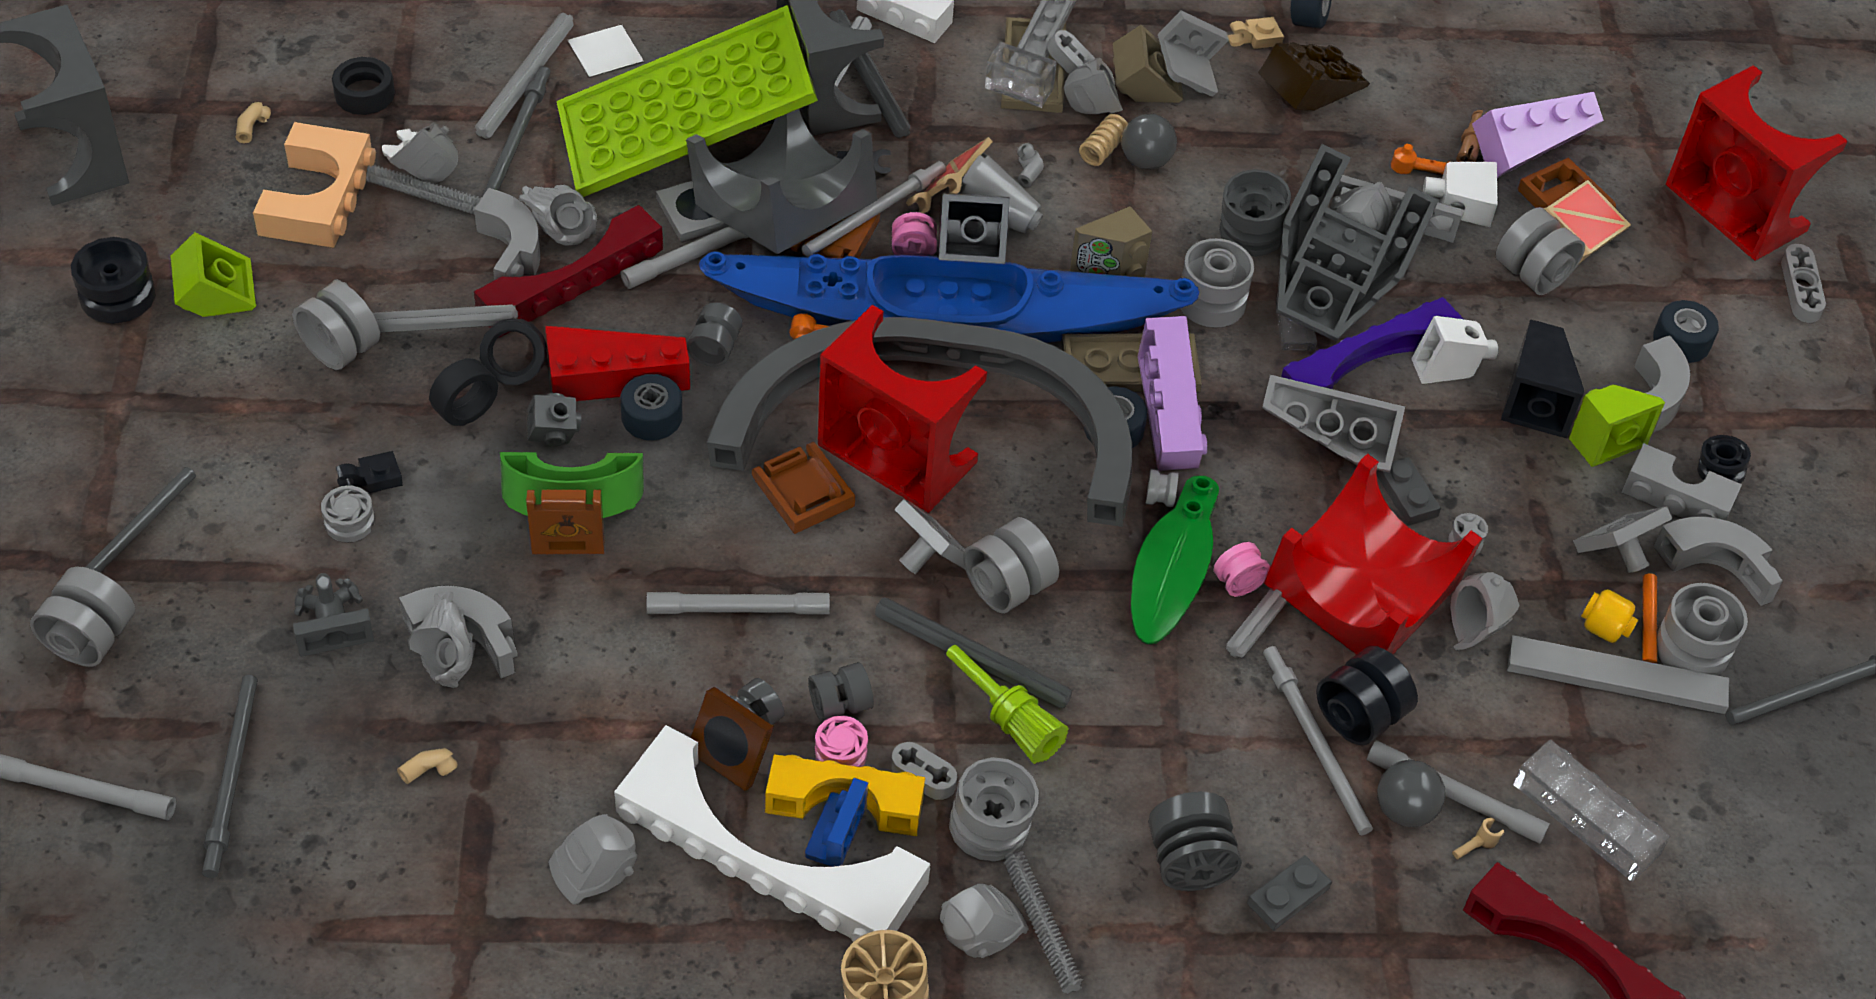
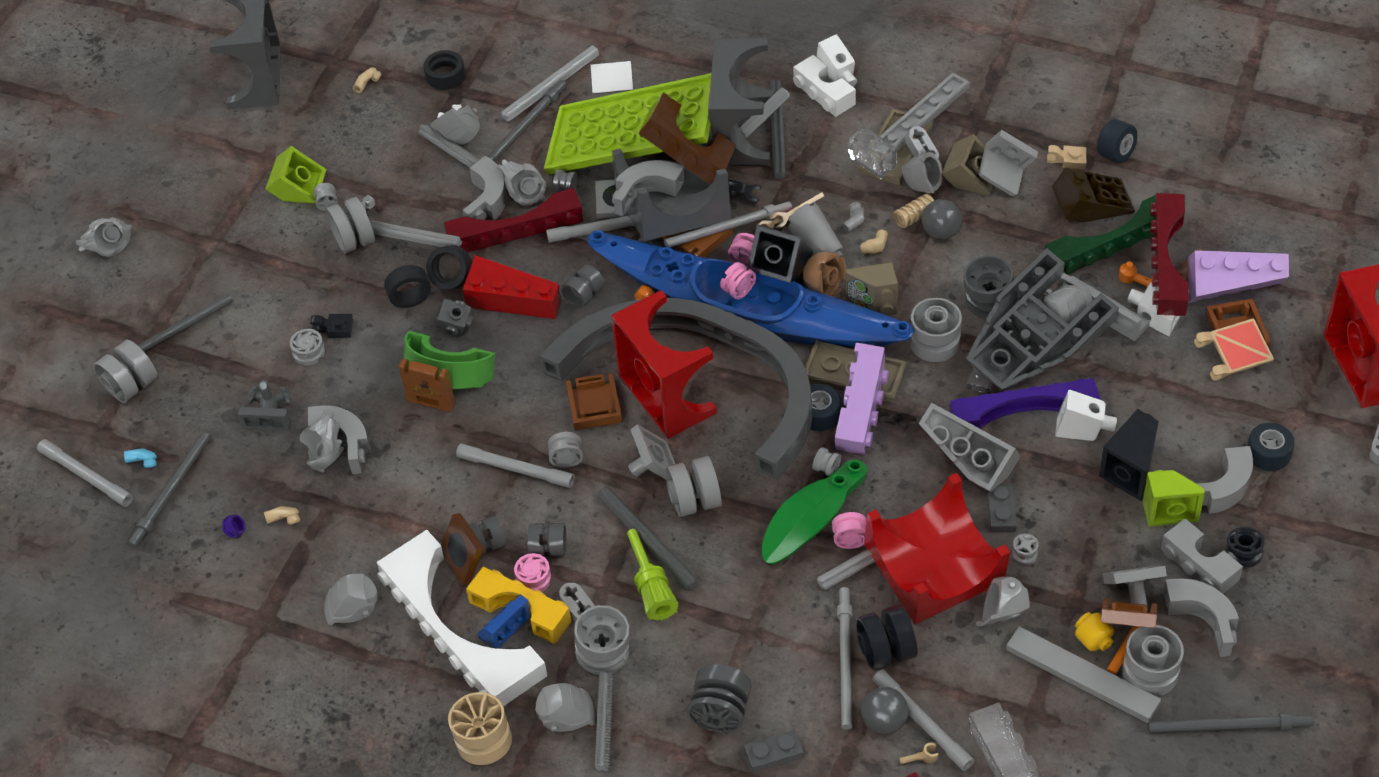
camera: 30 degrees right, 0 degrees up
black wheel [71,237,156,324] -> none
light nougat arch [253,122,376,248] -> none
black wheel [620,374,683,440] -> none
light grey wheel [1496,207,1585,295] -> none
none -> medium azure arm [124,448,157,468]
none -> dark purple plate [222,515,246,538]
none -> light grey wheel [313,183,338,211]
none -> light grey wheel [548,432,583,468]
none -> flat silver wheel [553,169,577,192]
none -> light grey arch [612,160,685,216]
none -> reddish brown arch [639,92,736,185]
none -> bright pink wheel [720,262,756,299]
none -> medium nougat cylinder [802,251,846,297]
none -> tan arm [860,229,888,255]
none -> dark green arch [1045,195,1156,274]
none -> container [1101,599,1157,628]
none -> dark red arch [1150,193,1189,316]

